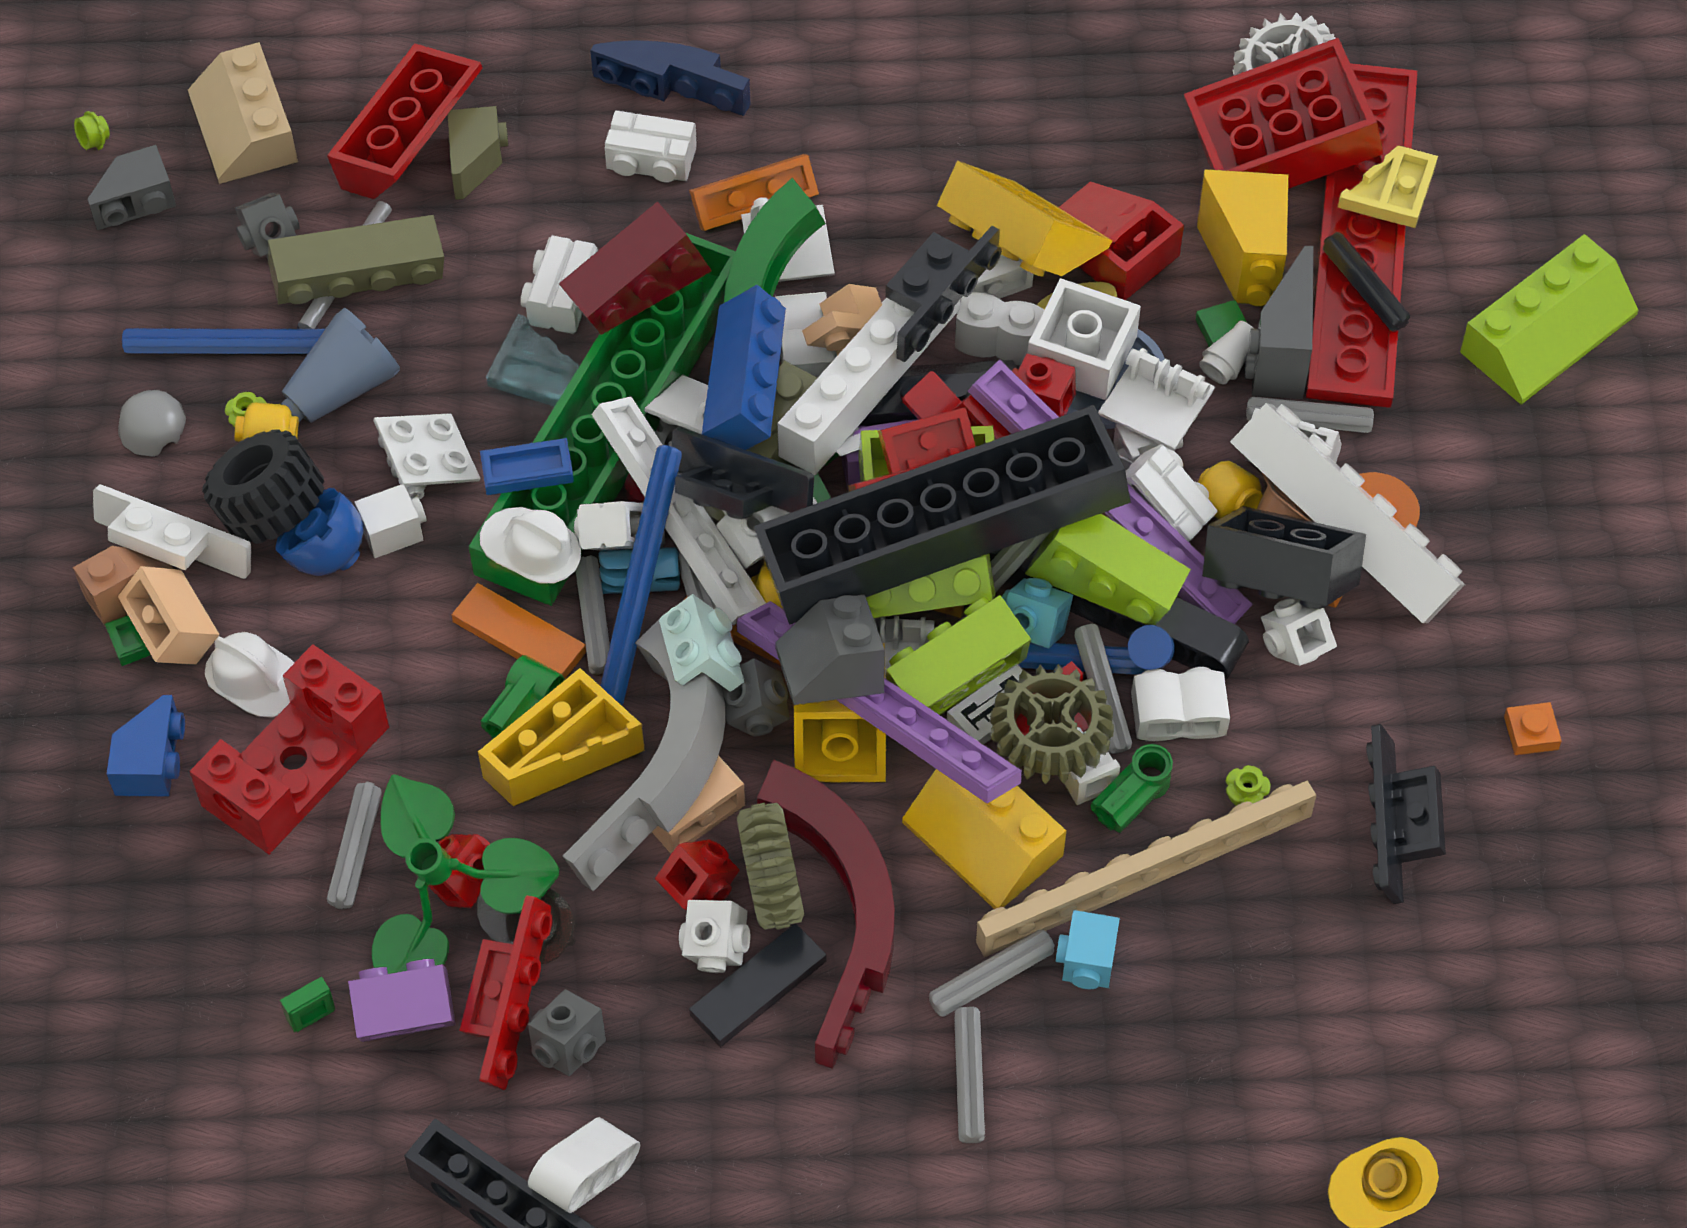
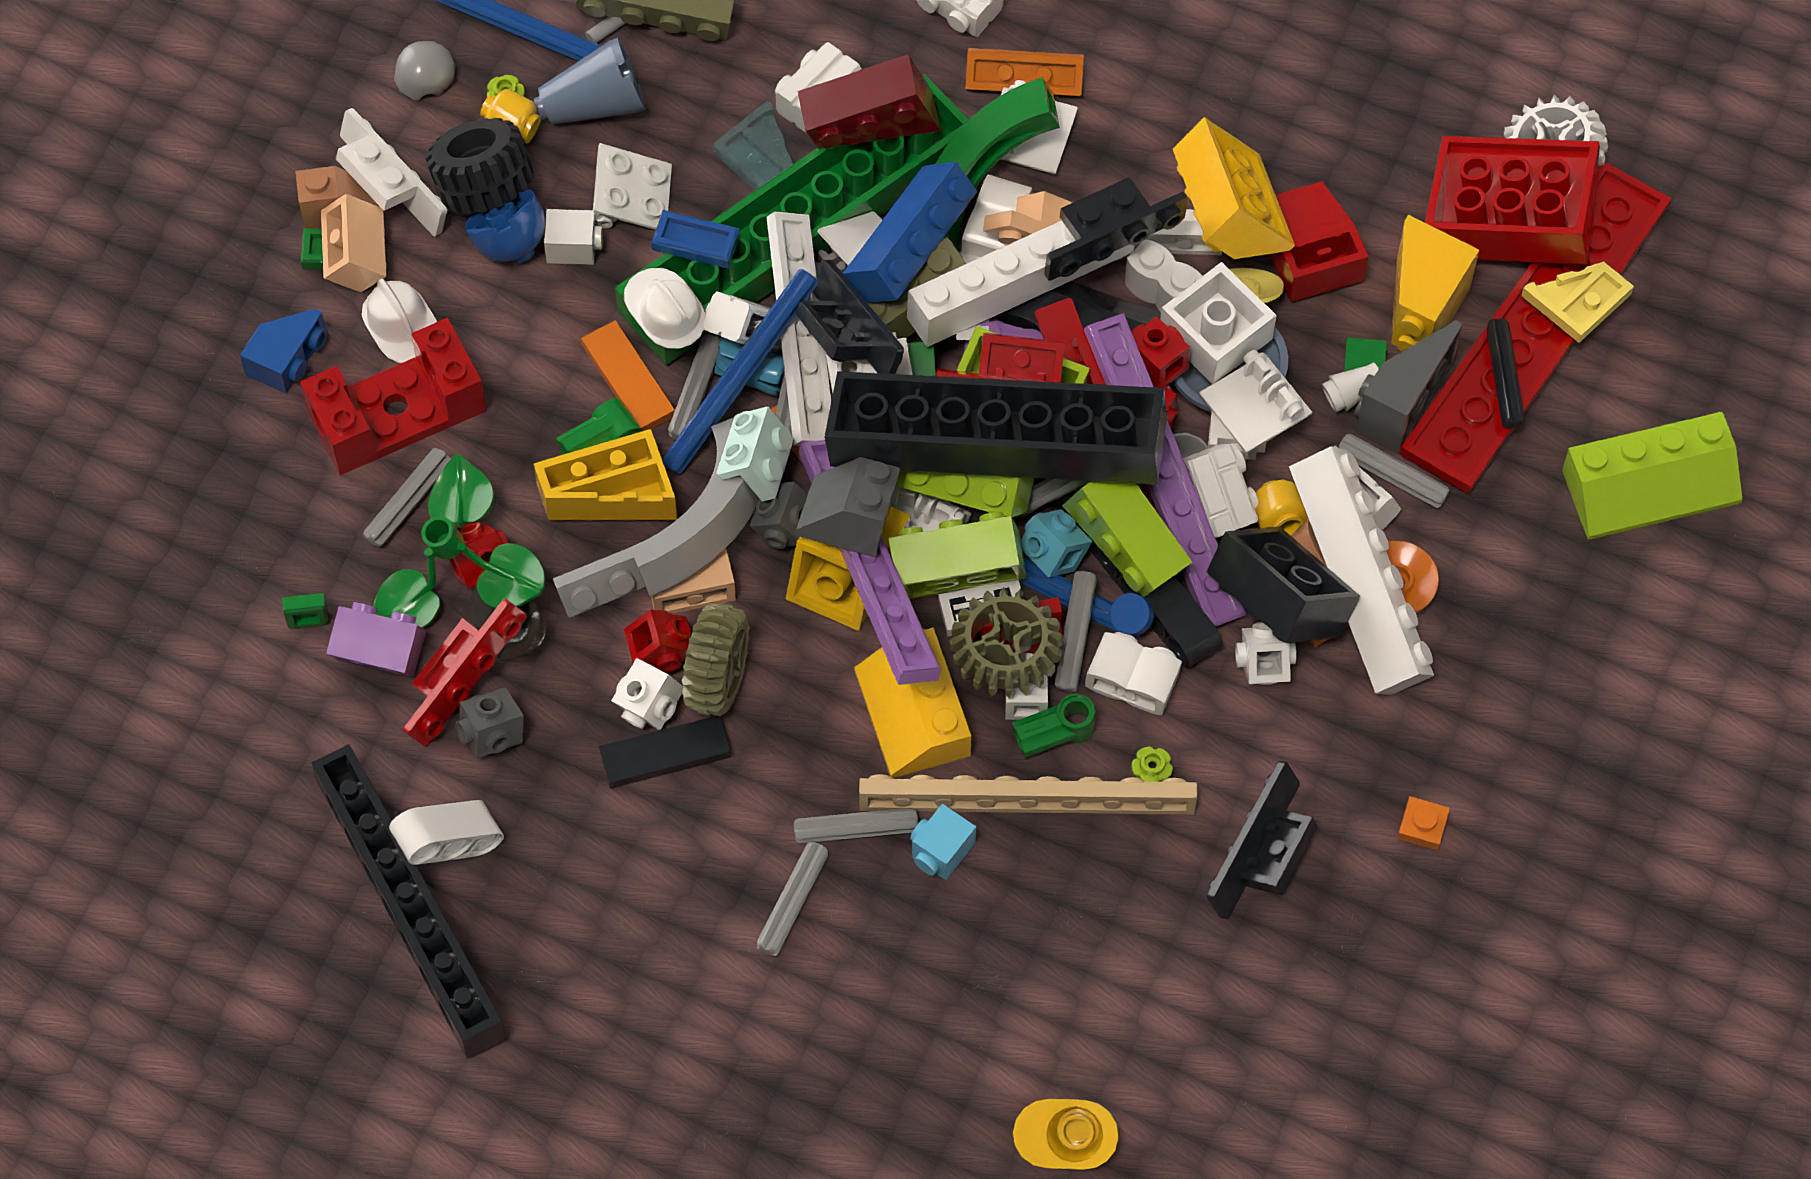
camera: 25 degrees right, 5 degrees up
dark red arch [757,760,894,1069] -> none

